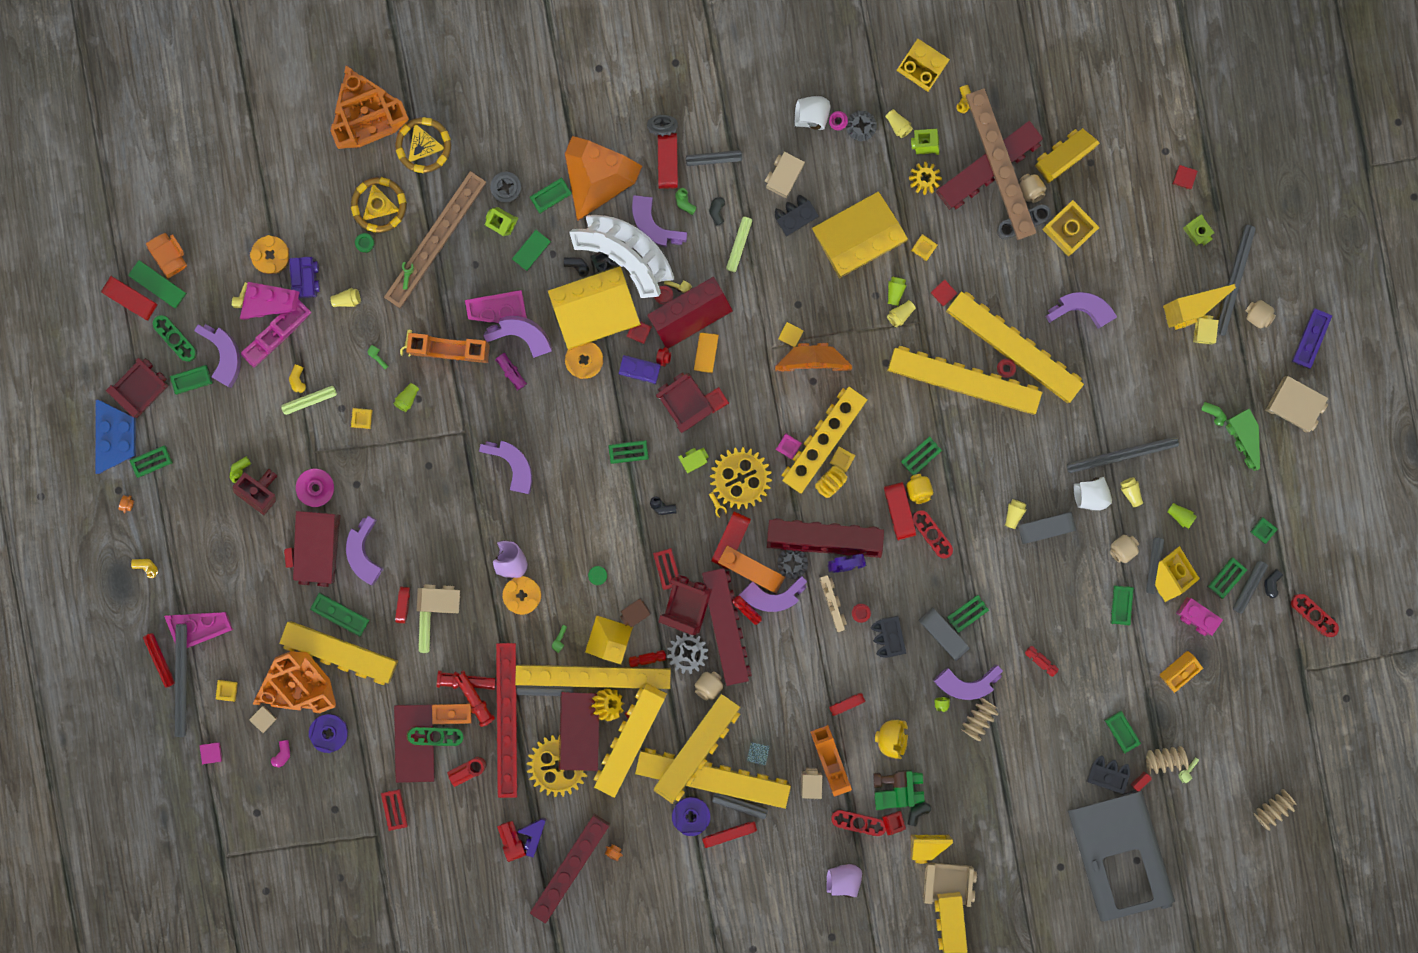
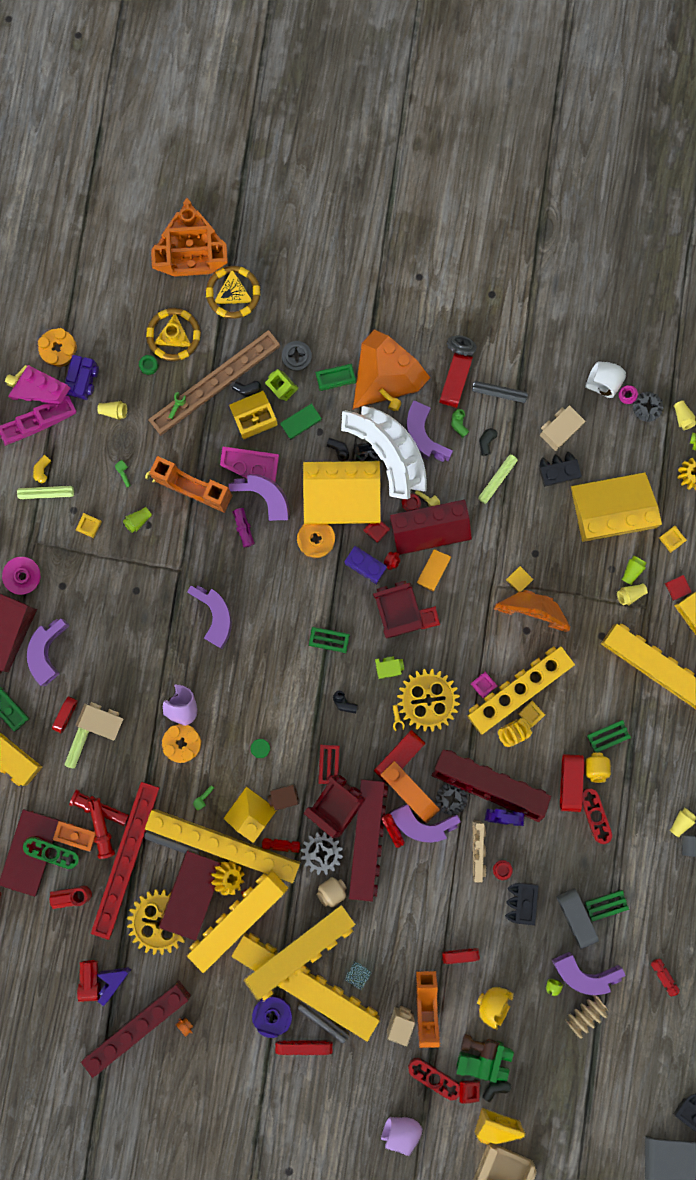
camera: 20 degrees right, 5 degrees down
none -> yellow slope [229,391,278,440]
none -> black arm [232,380,261,397]
none -> yellow hand [379,388,401,411]

